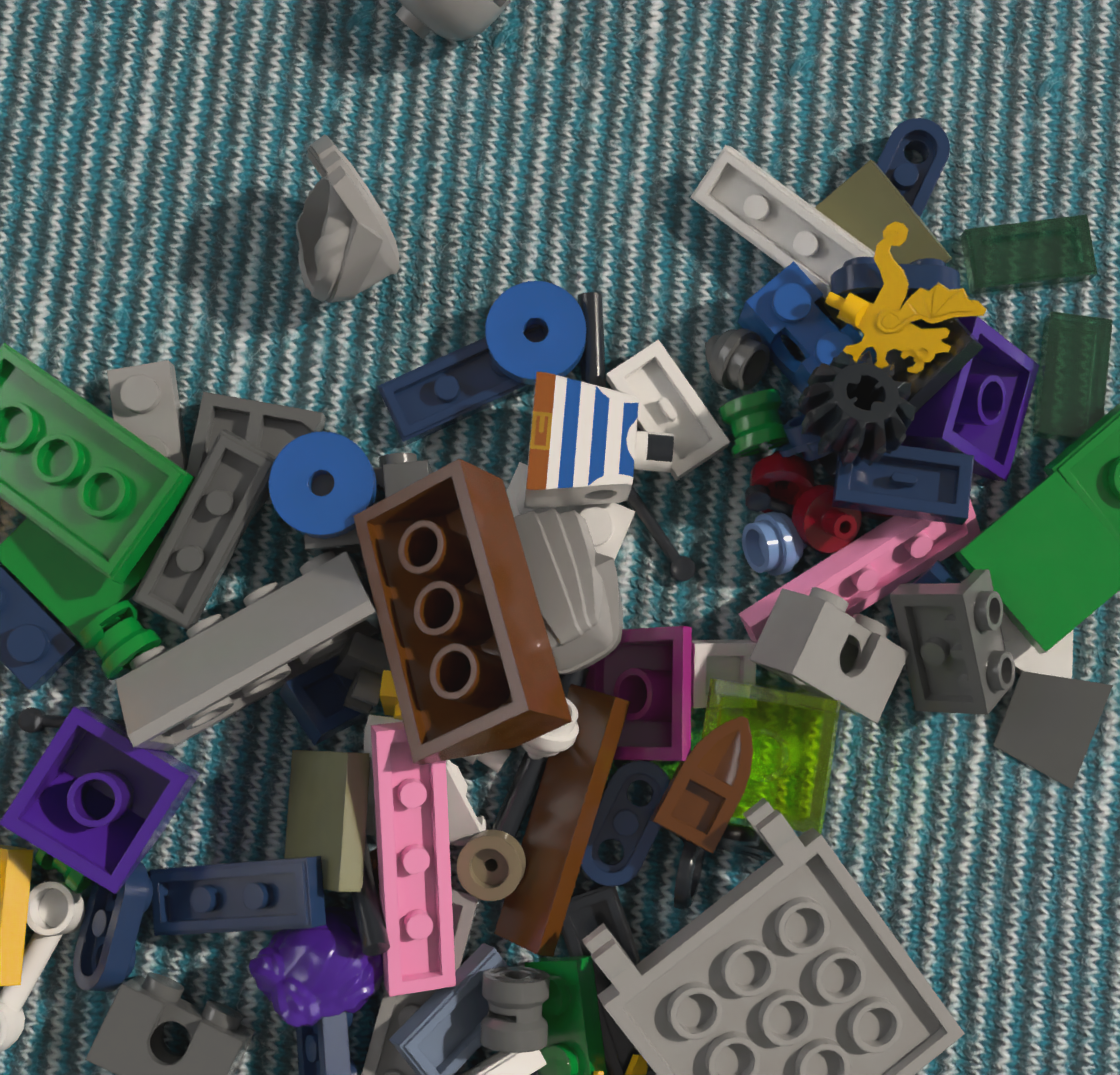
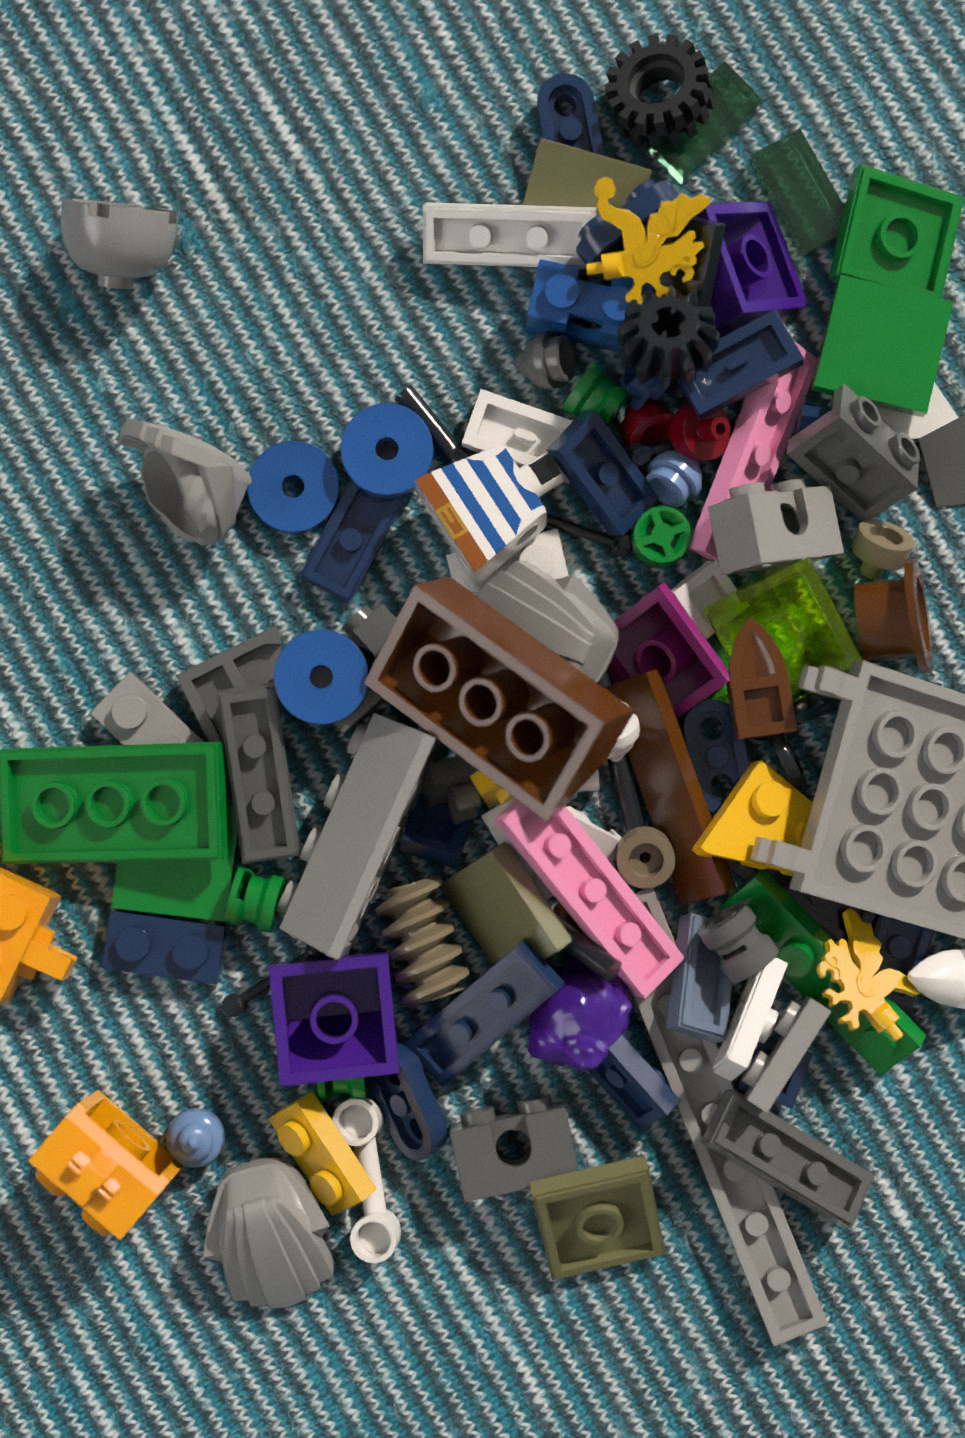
camera: 35 degrees left, 5 degrees up
none -> blue piece [247,441,340,535]
none -> dark tan piece [374,876,470,1006]
none -> dark blue plate [546,410,658,536]
none -> black tyre [605,34,714,150]
none -> green wheel [631,506,692,569]
none -> yellow wing [691,760,813,877]
none -> dark tan tile [851,519,914,580]
none -> reddish brown piece [854,558,933,674]

